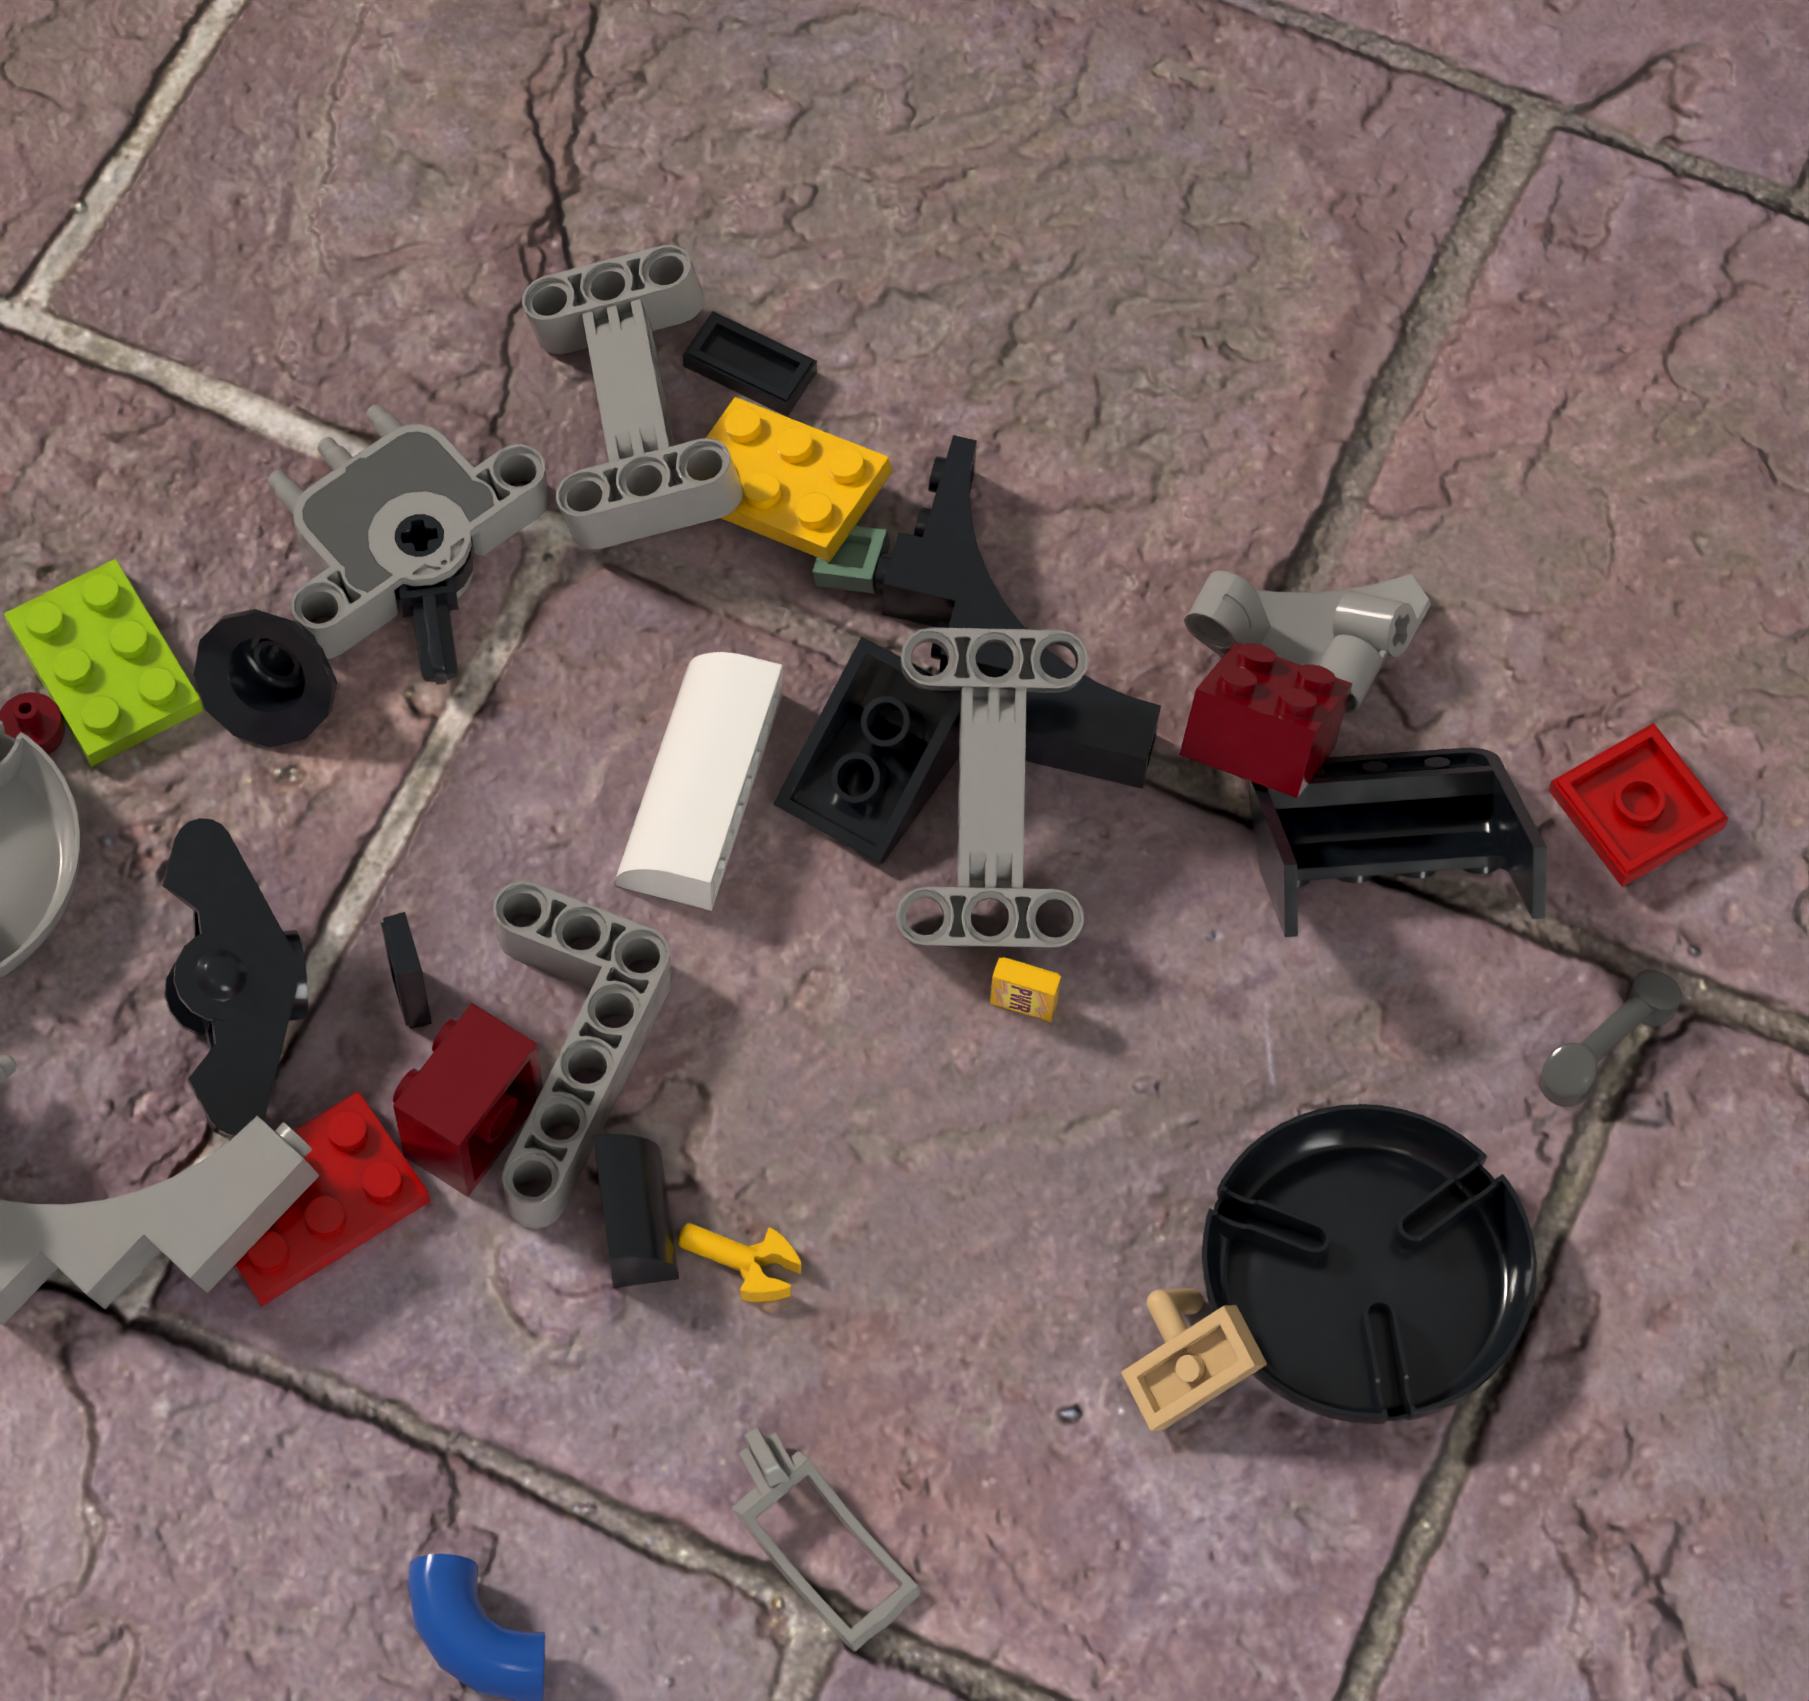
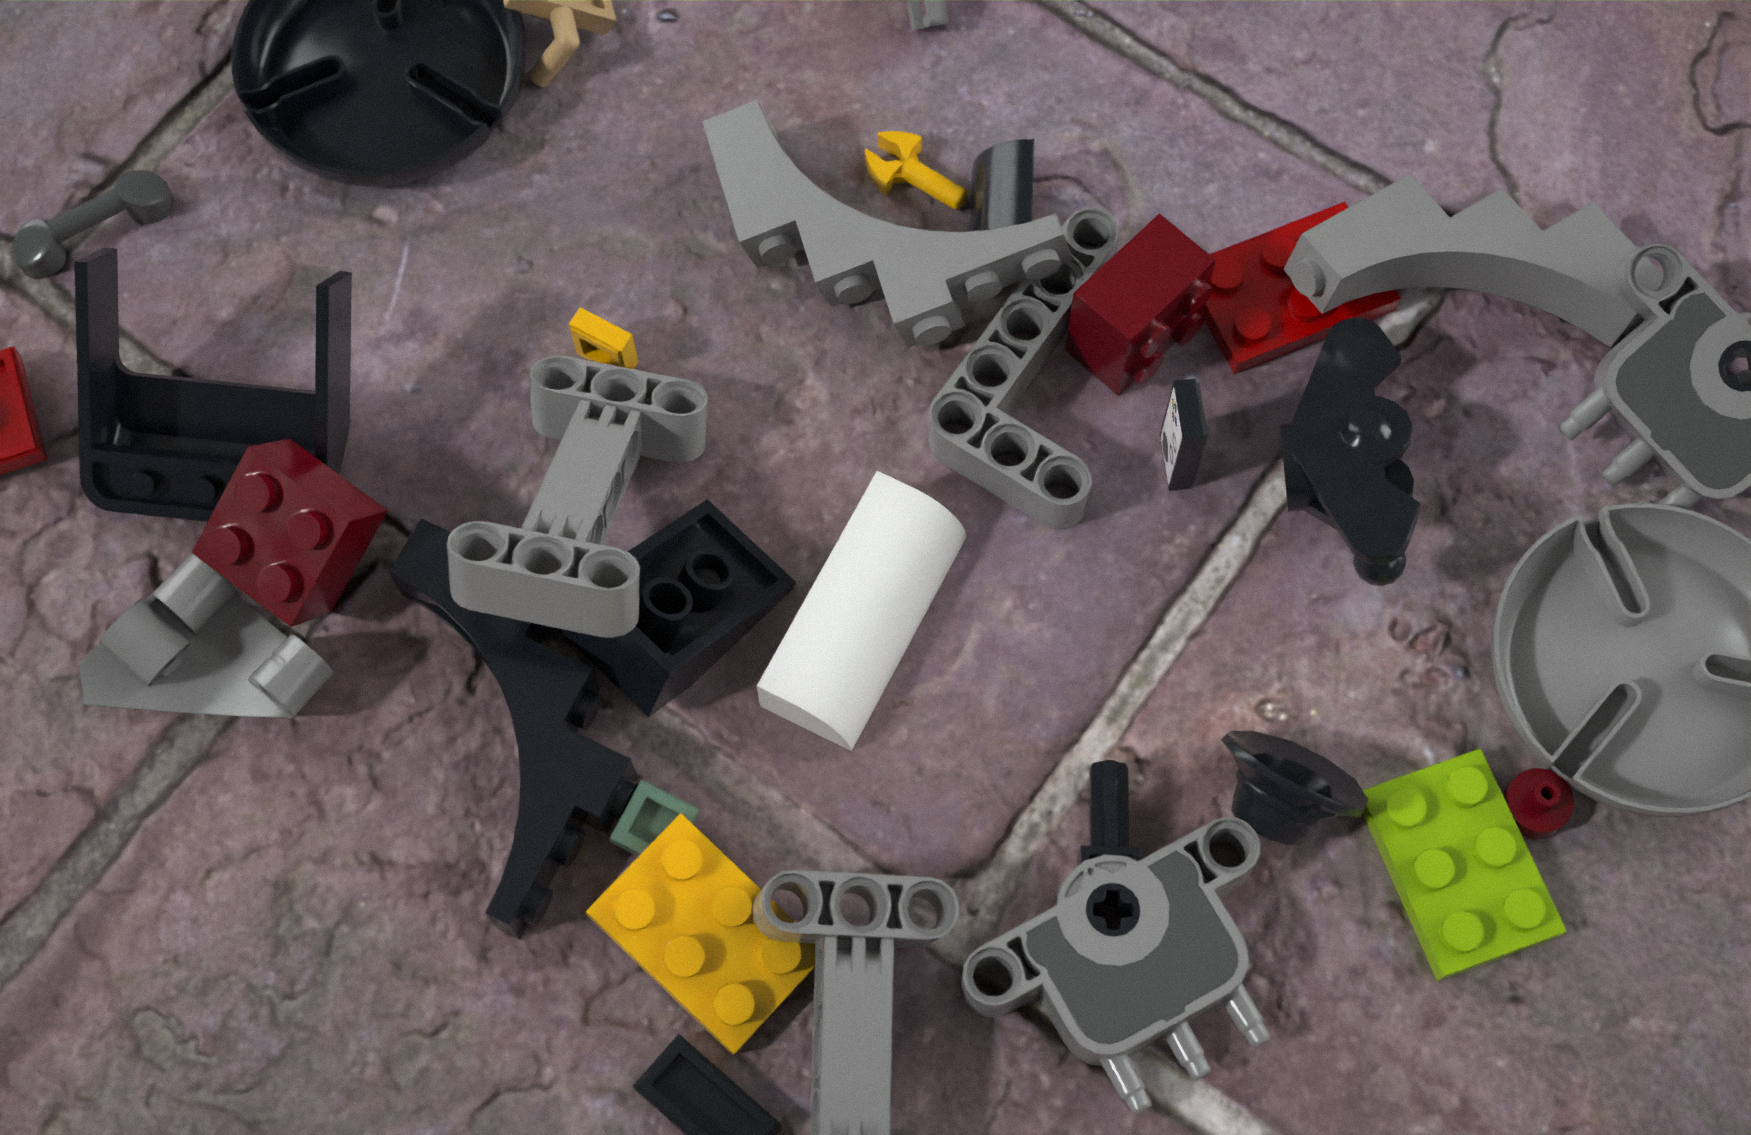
camera: 165 degrees left, 5 degrees up
none -> light grey arch [702,100,1074,348]

